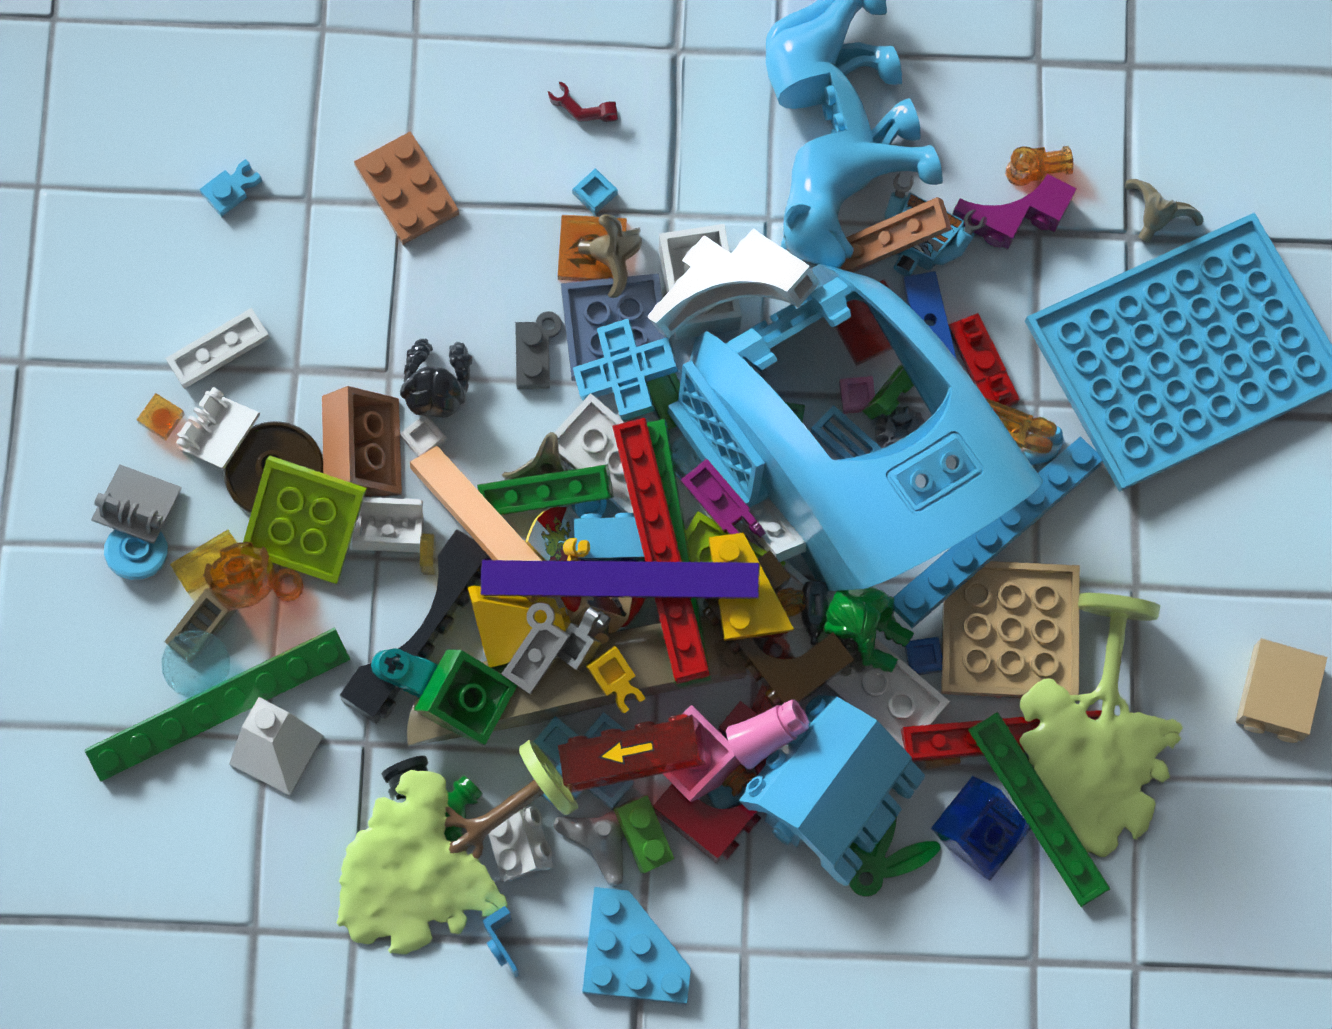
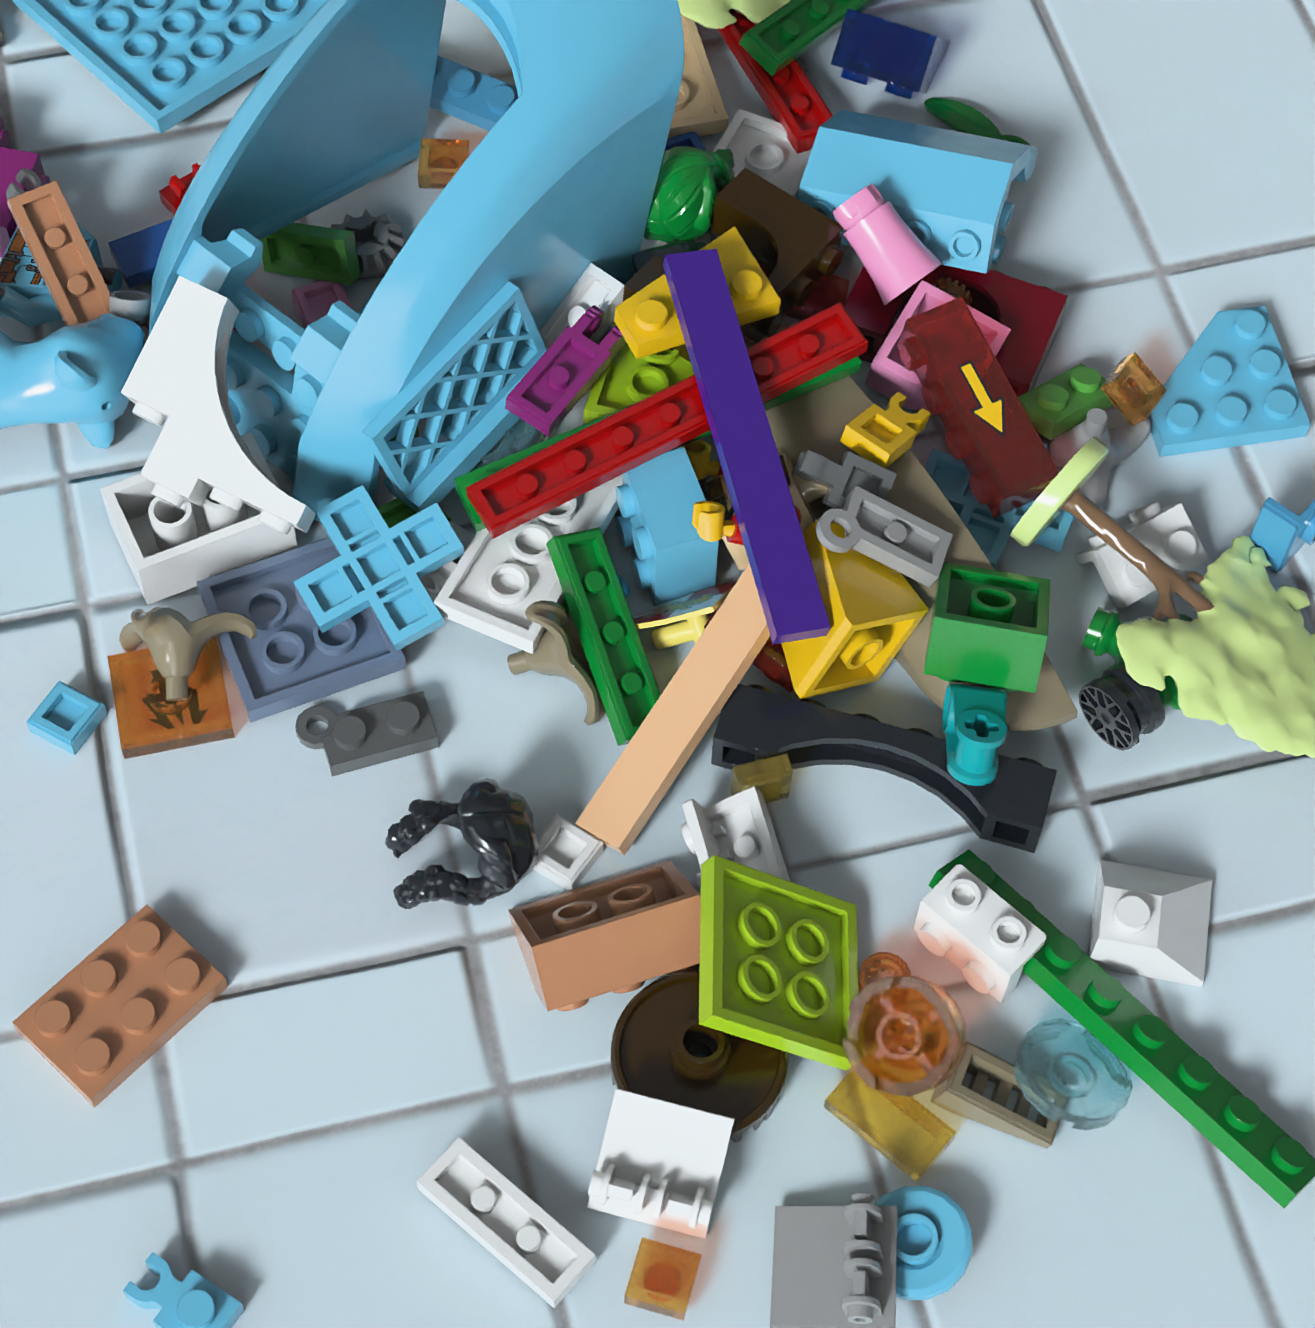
camera: 105 degrees left, 15 degrees down
none -> light grey hinge [109,290,151,328]
none -> white bracket [913,865,1046,1003]
none -> clear orange plate [1101,352,1167,426]

